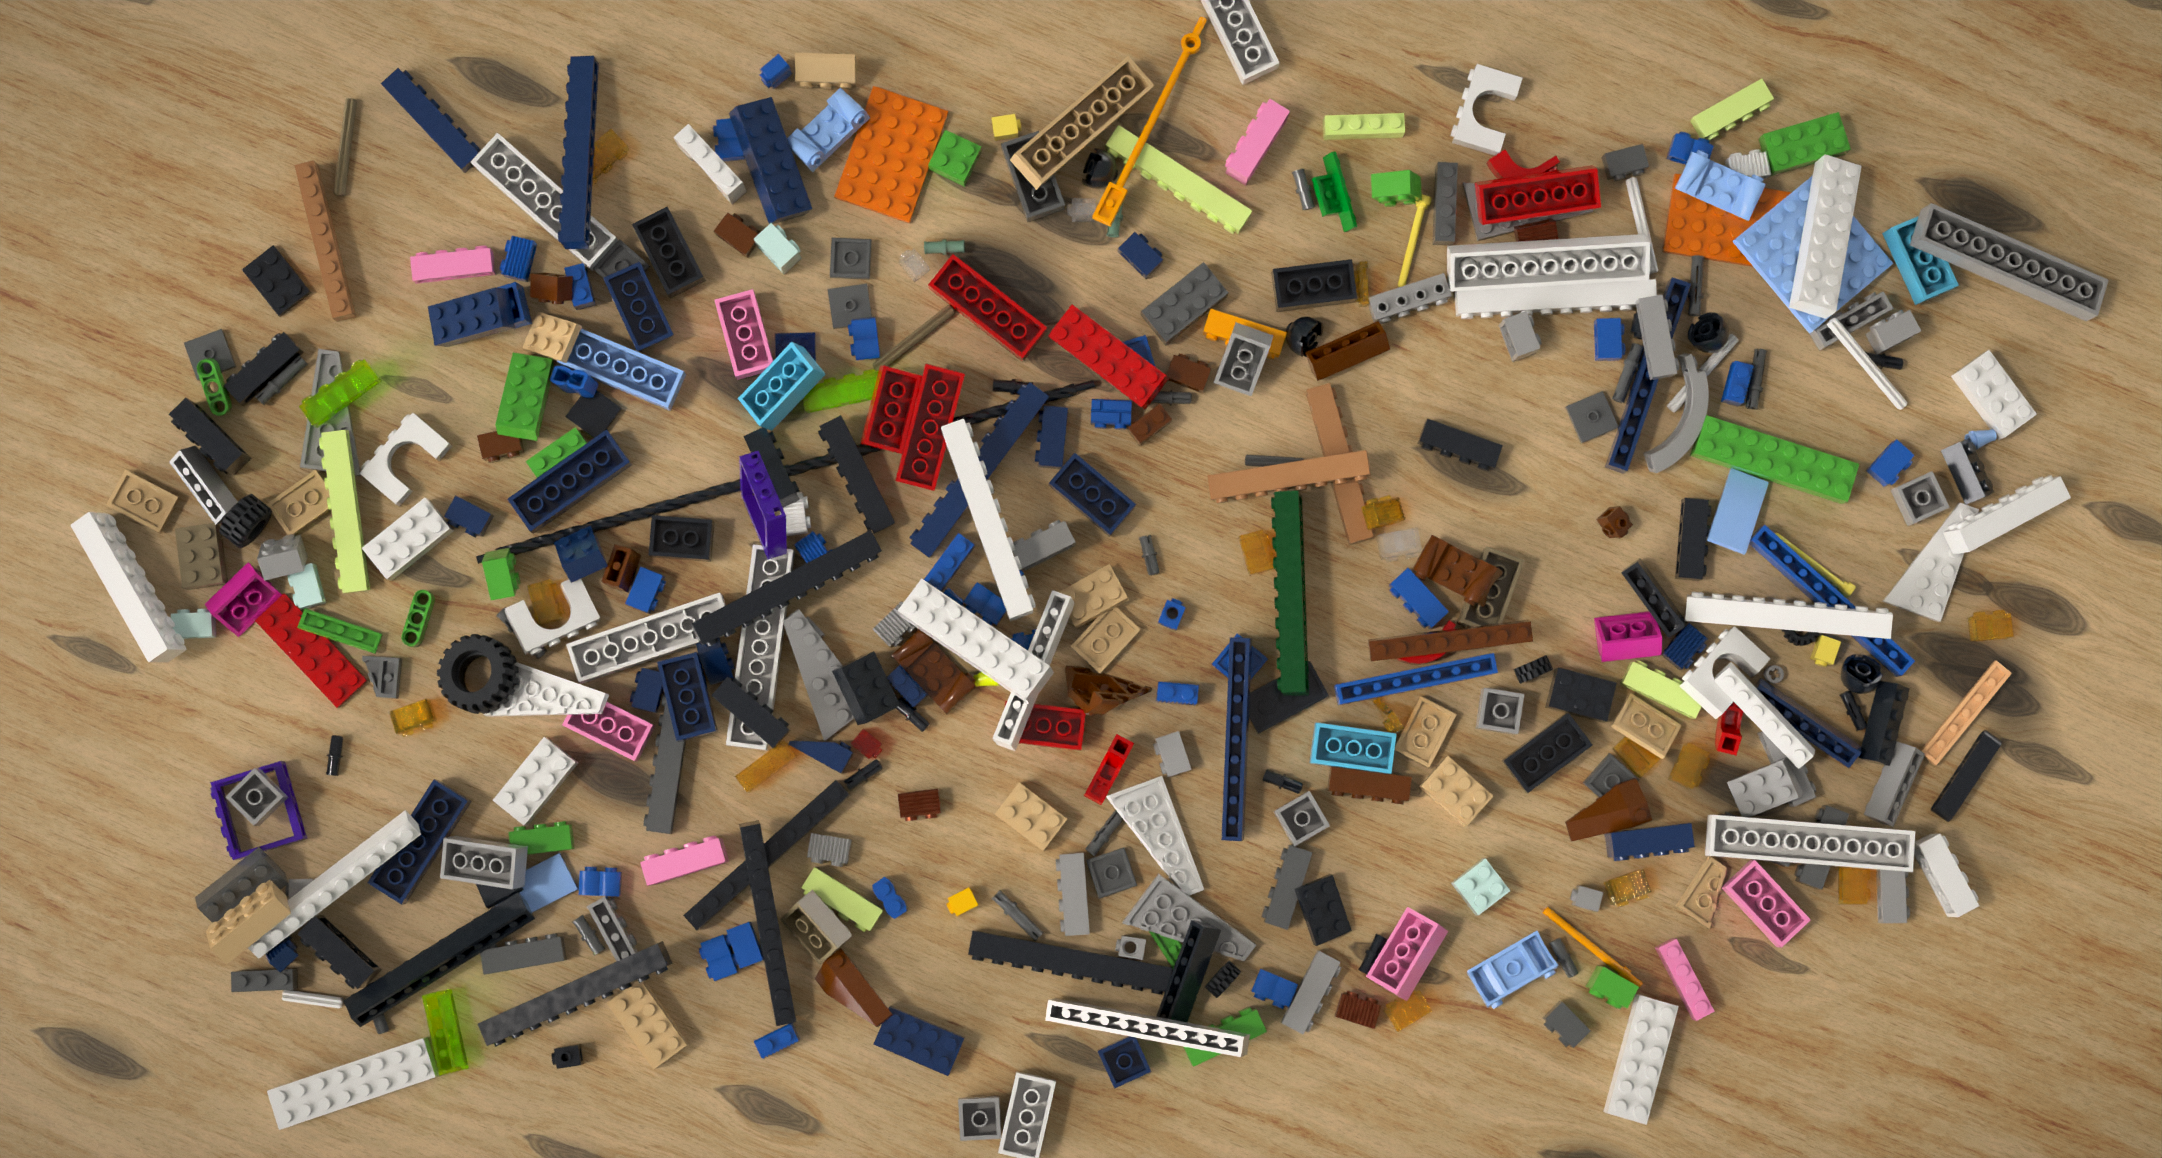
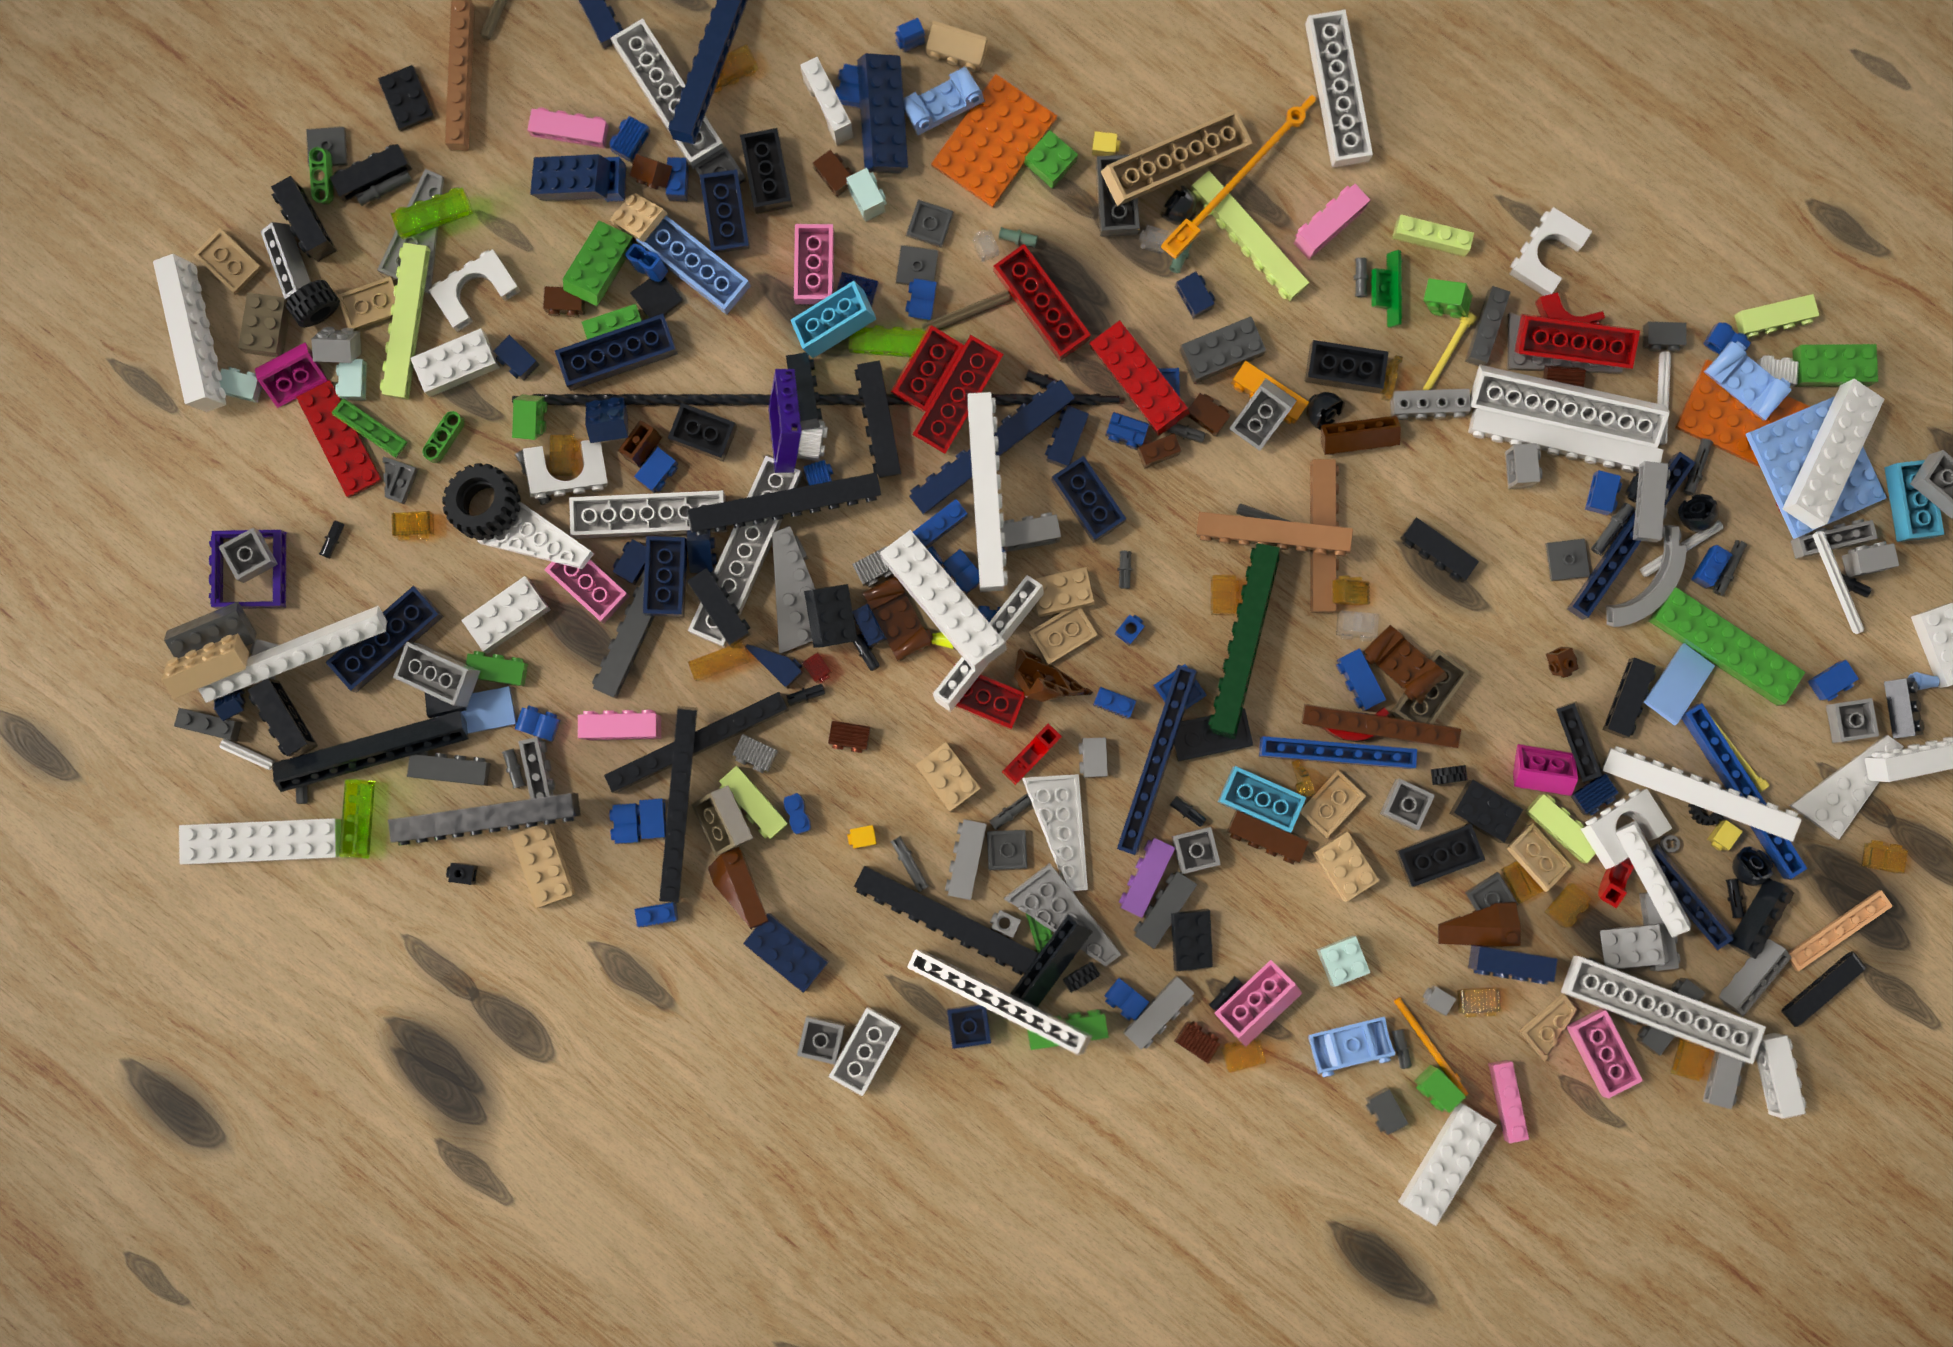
camera: 20 degrees right, 0 degrees up
none -> medium lavender brick [1119,838,1175,918]

